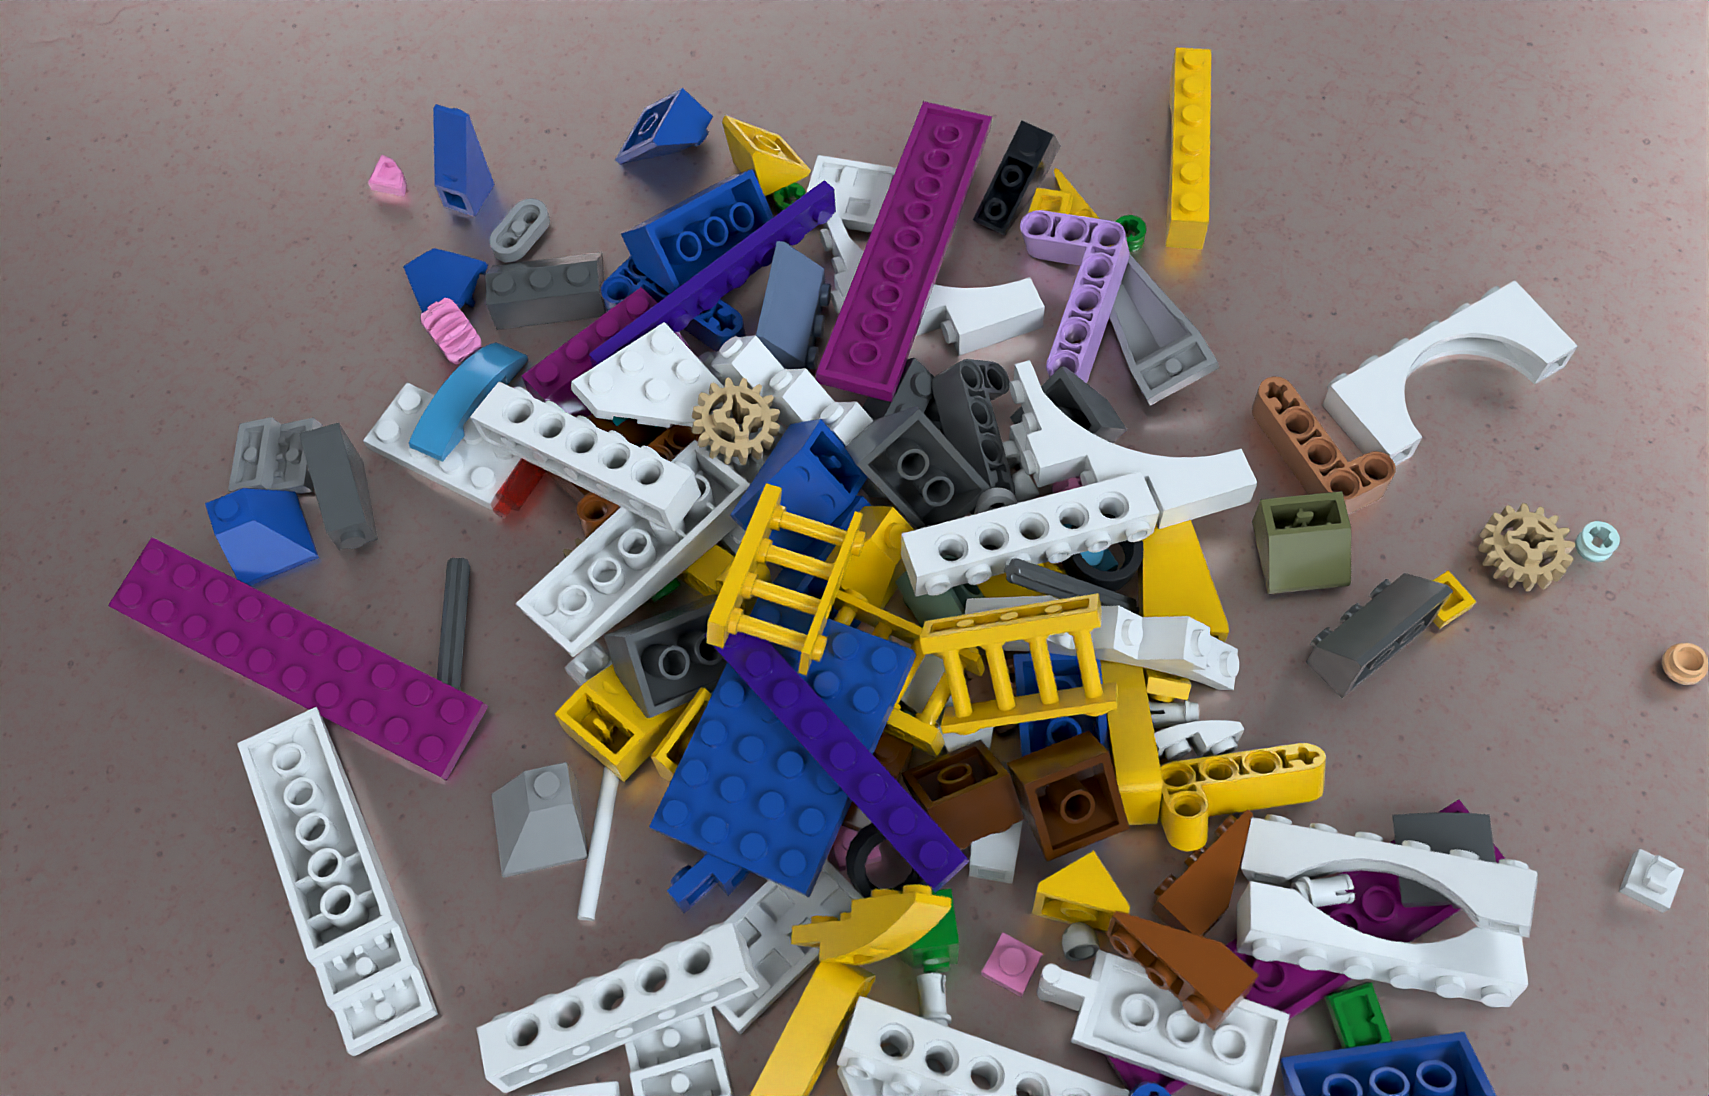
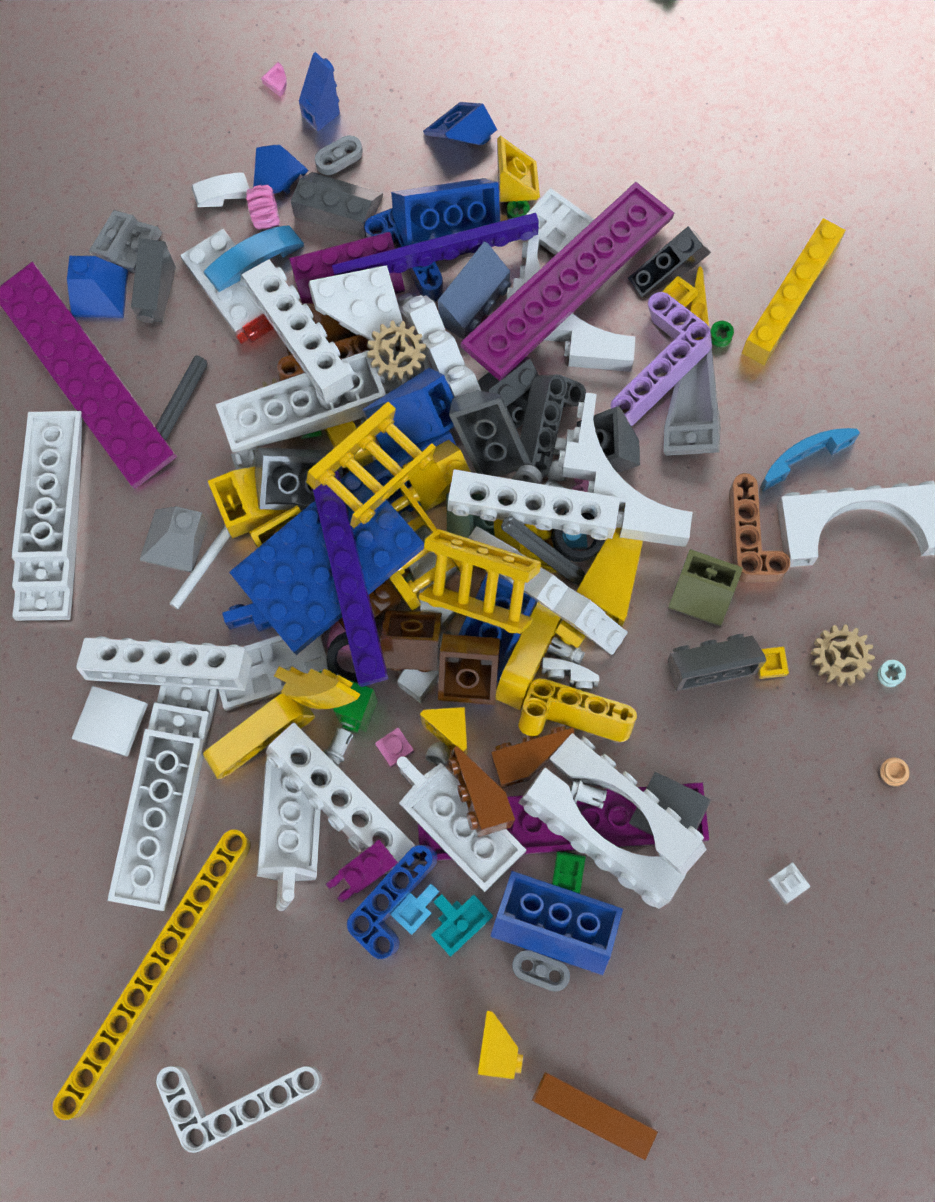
camera: 25 degrees right, 10 degrees up
none -> white slope [192,172,249,207]
none -> dark azure slope [760,428,860,492]

